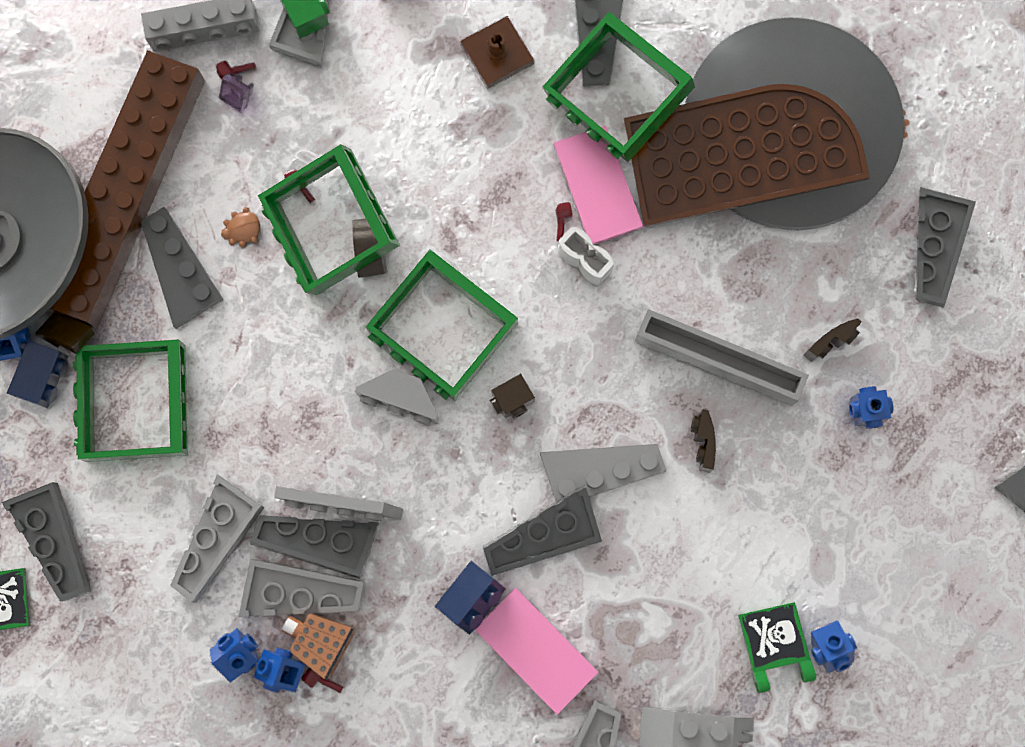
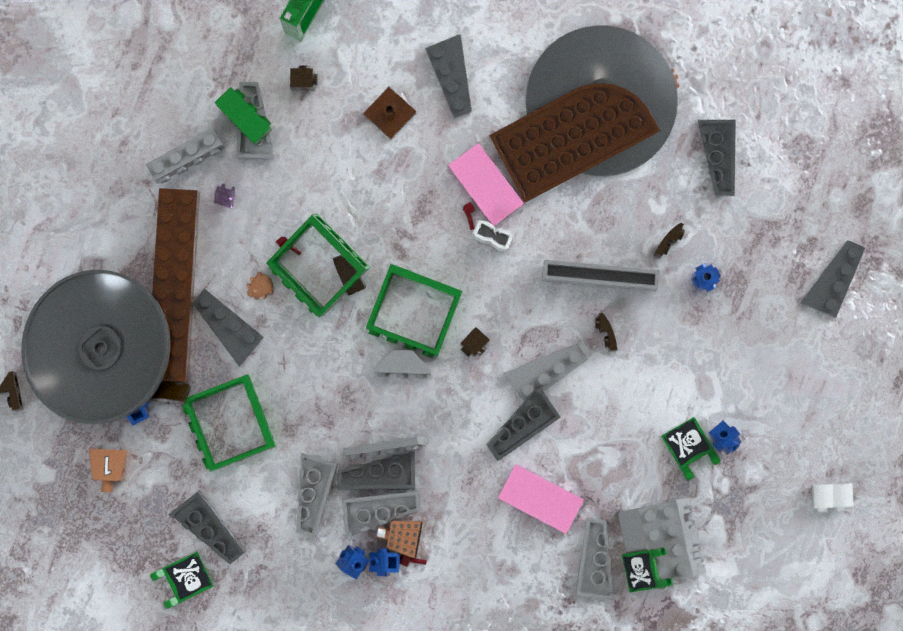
camera: 20 degrees left, 5 degrees up
dark blue brick [7,340,69,408] -> none
dark red hand [215,61,256,82] -> none
dark blue brick [434,561,506,635] -> none
green window [543,12,695,162] -> none

